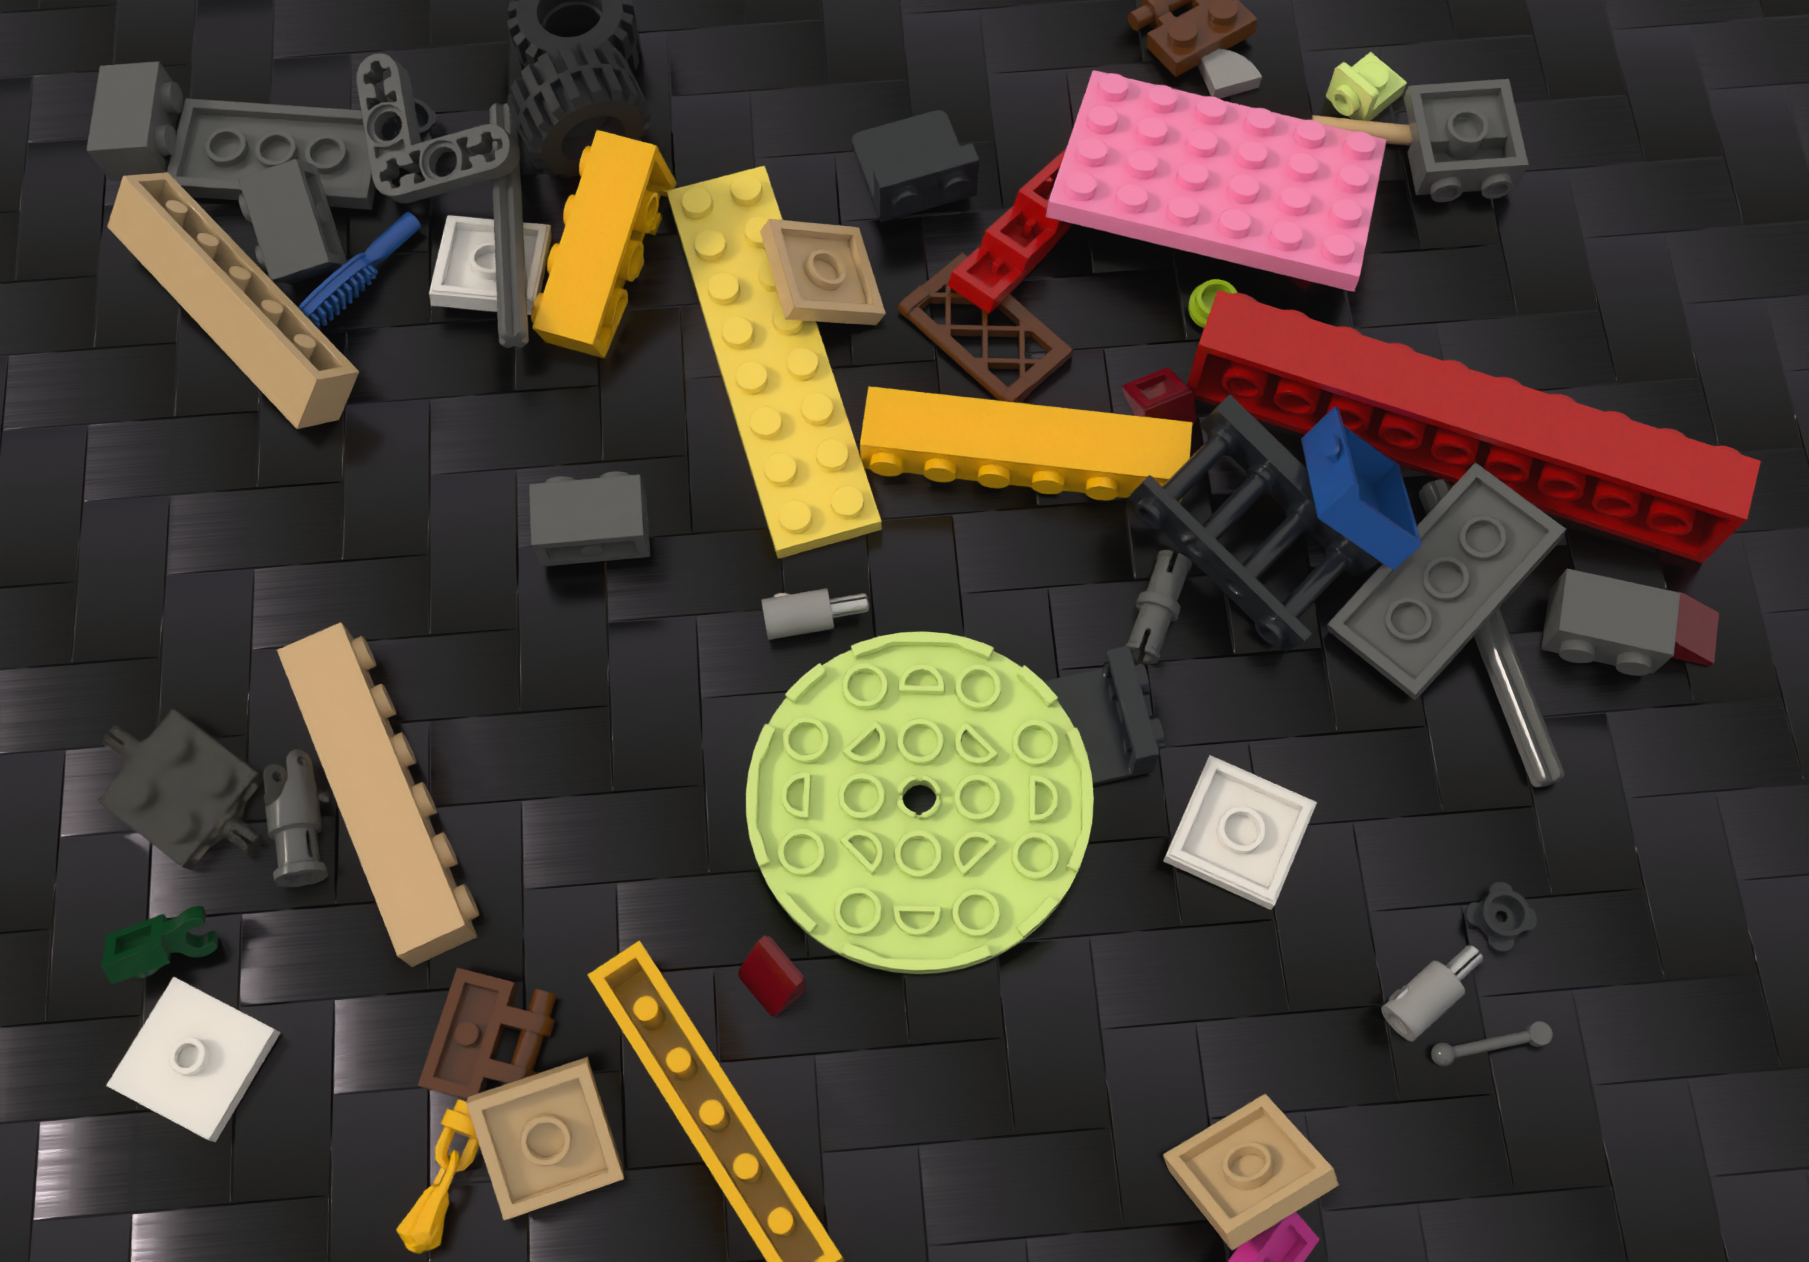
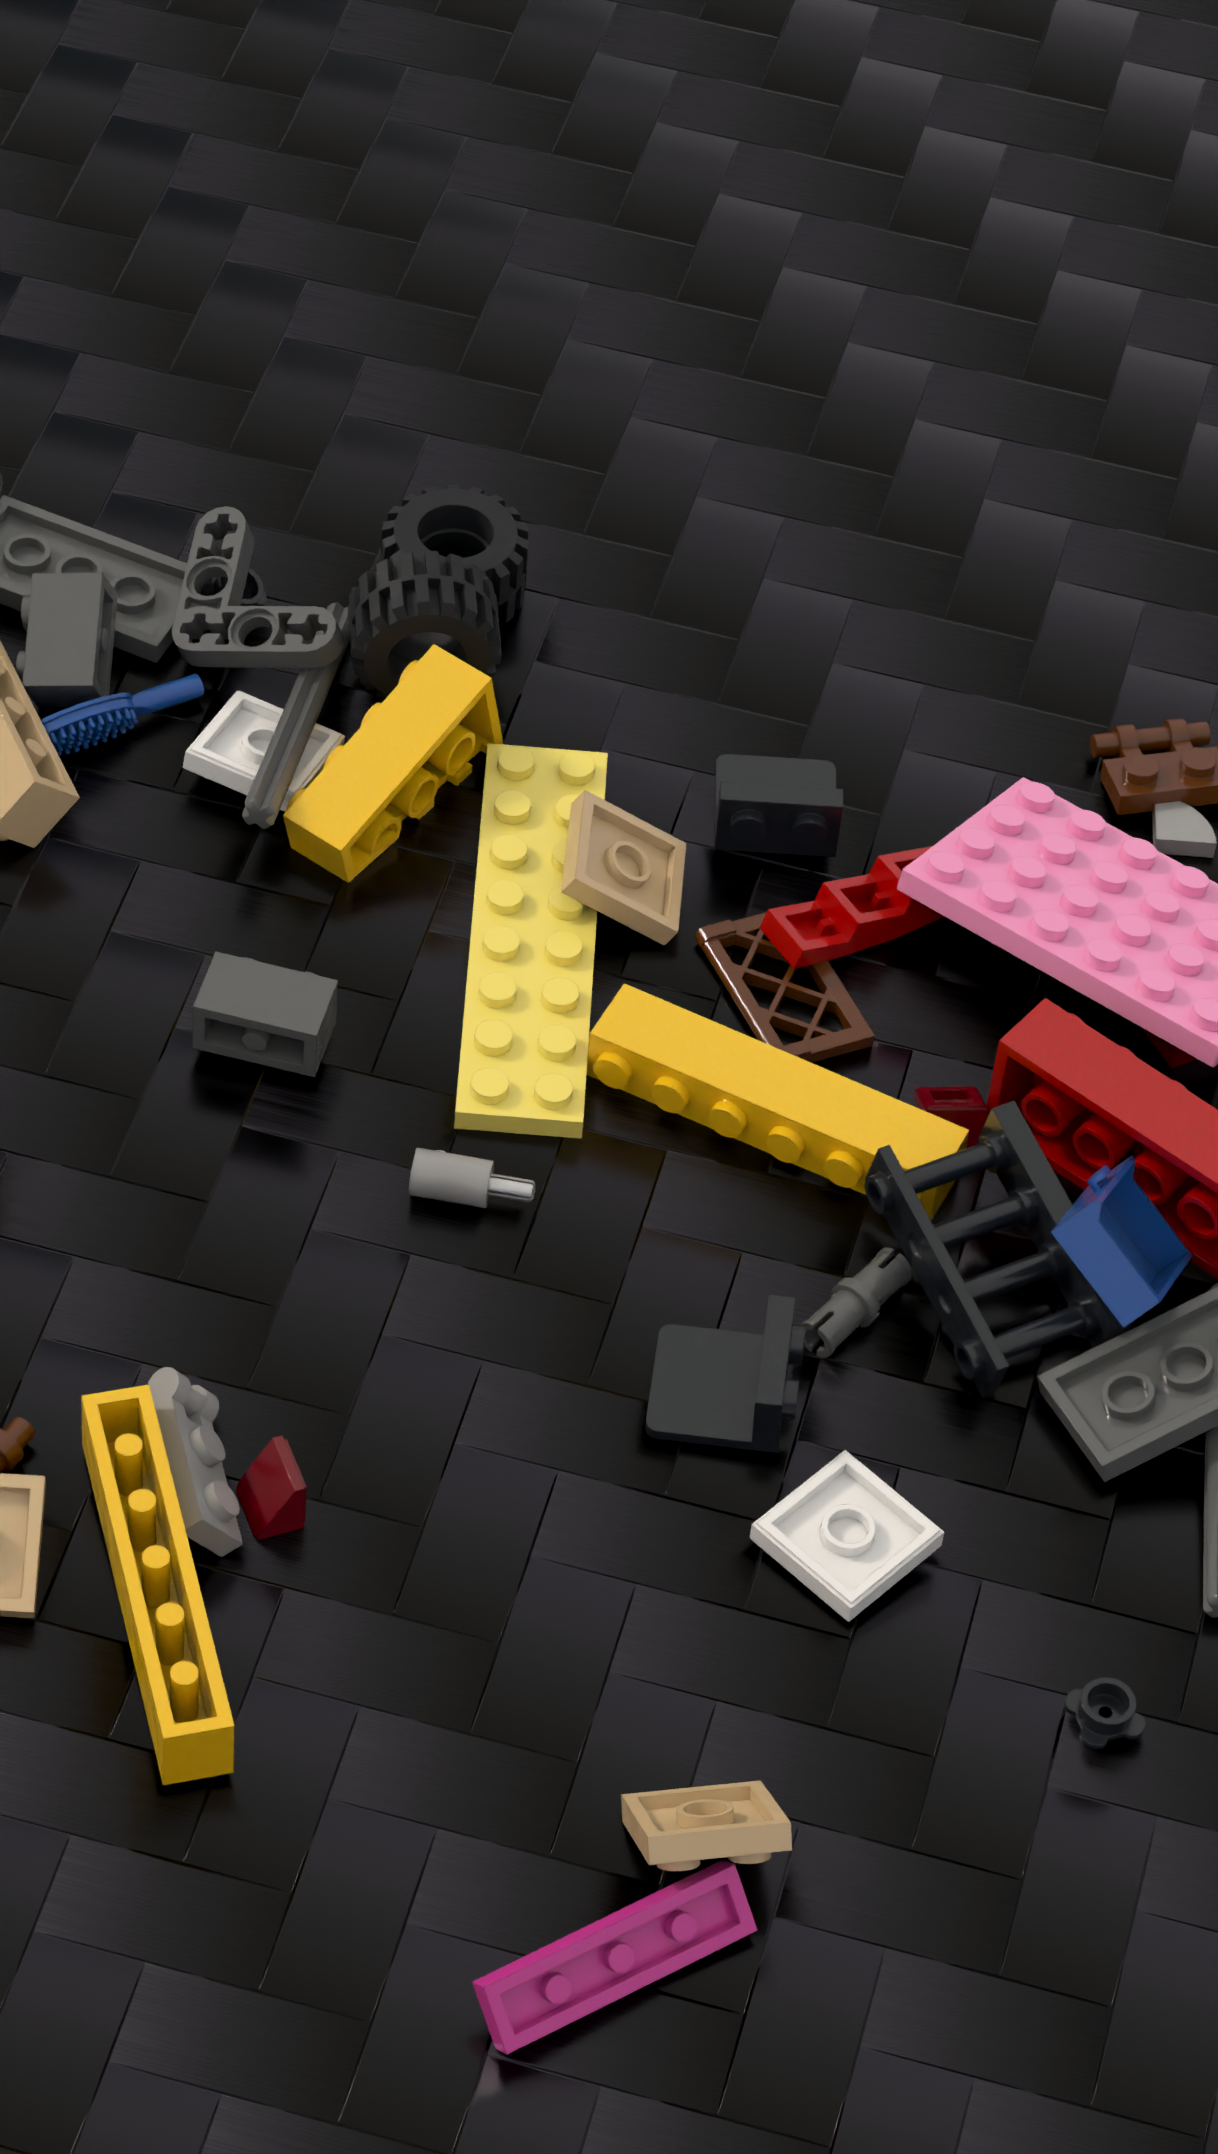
camera: 15 degrees right, 20 degrees down
yellowish green plate [746,631,1094,974] -> none
light grey piece [1381,945,1483,1042] -> none
dark grey hinge [1431,1021,1553,1066] -> none
none -> light grey plate [148,1367,243,1557]

